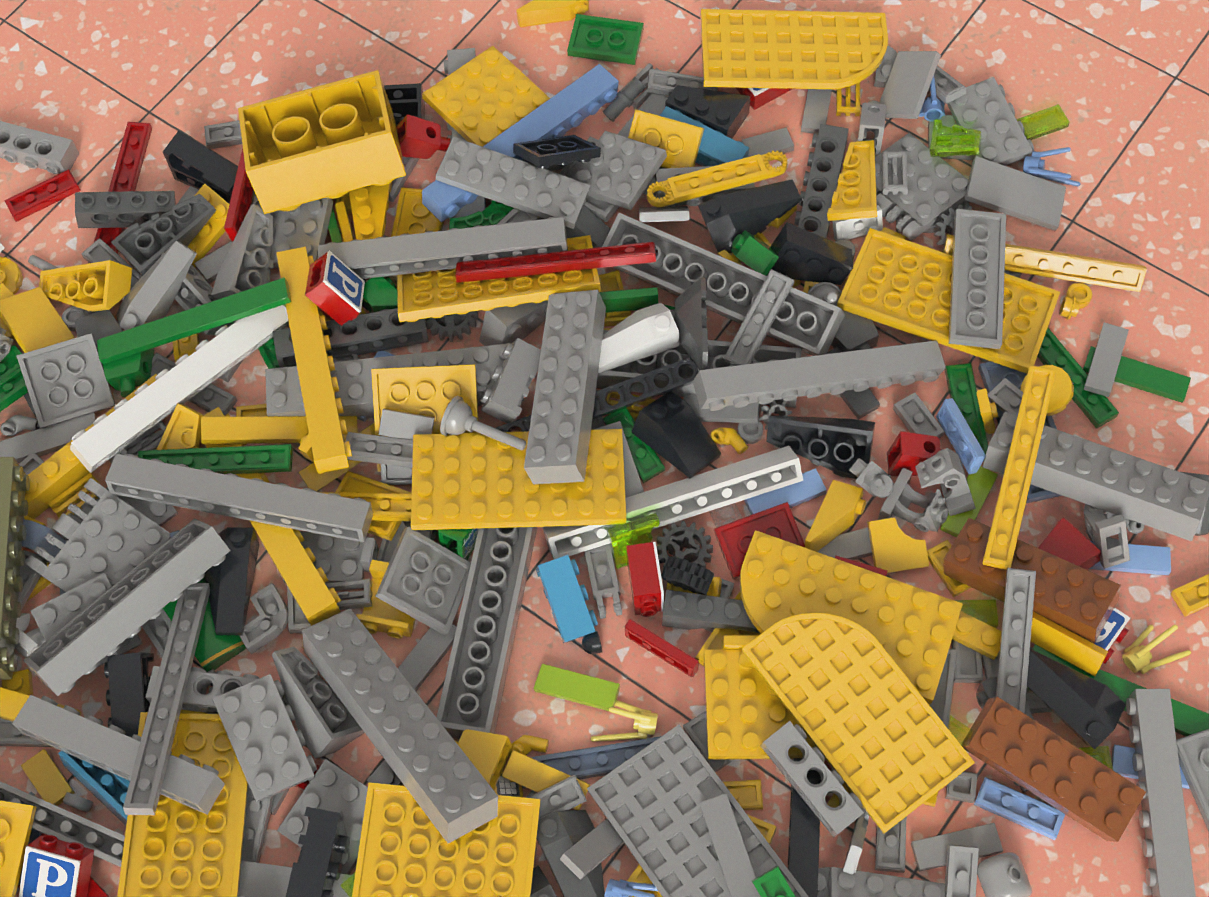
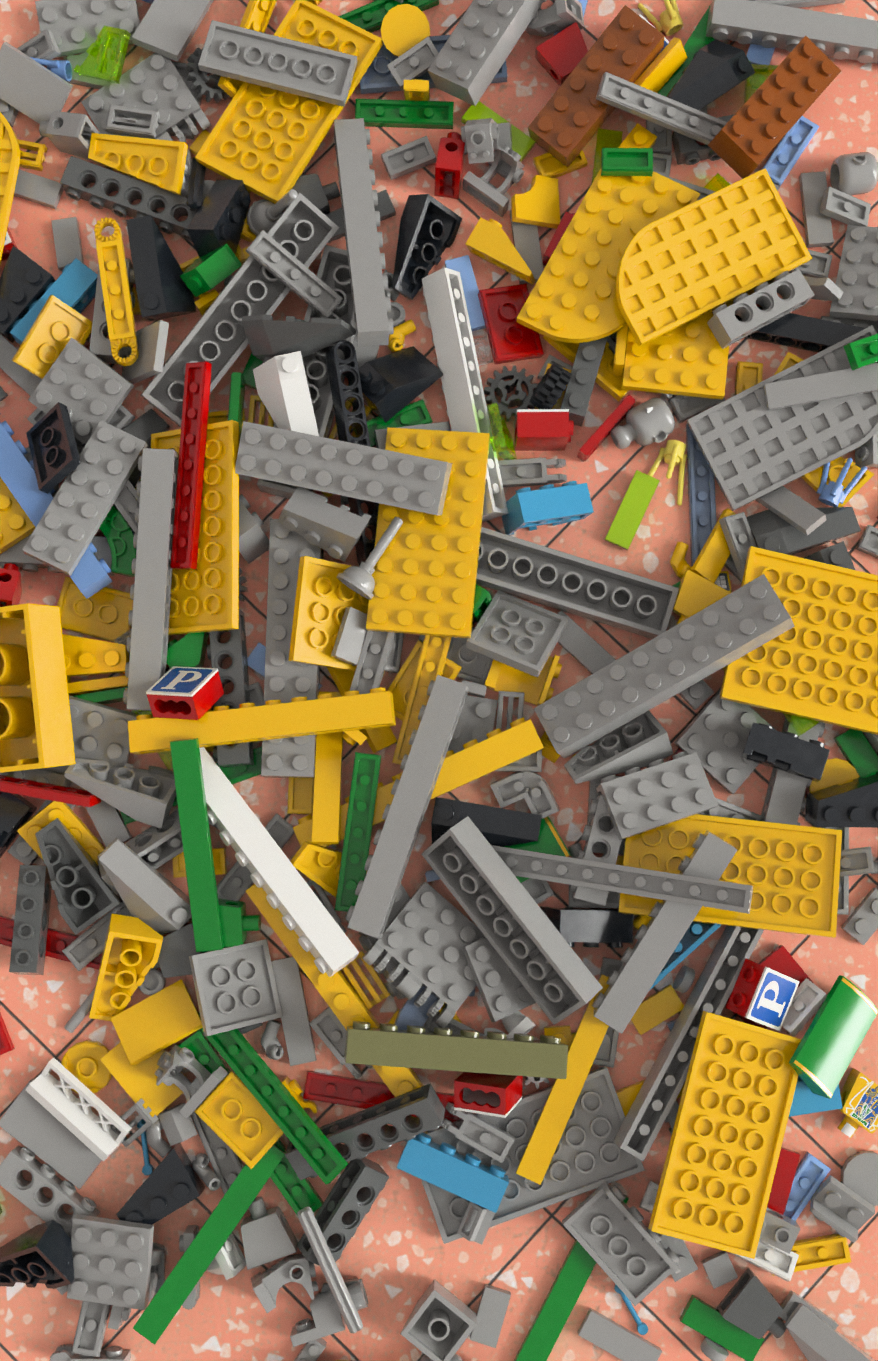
camera: 85 degrees left, 20 degrees up
black hinge [582,631,603,654] -> none
light grey hips [849,458,894,498] -> none
light blue tile [936,398,986,474] -> none
yellow tile [983,365,1057,570] -> none
none -> black axle [186,157,206,211]
none -> green tile [601,148,653,176]
none -> light grey piece [611,398,675,449]

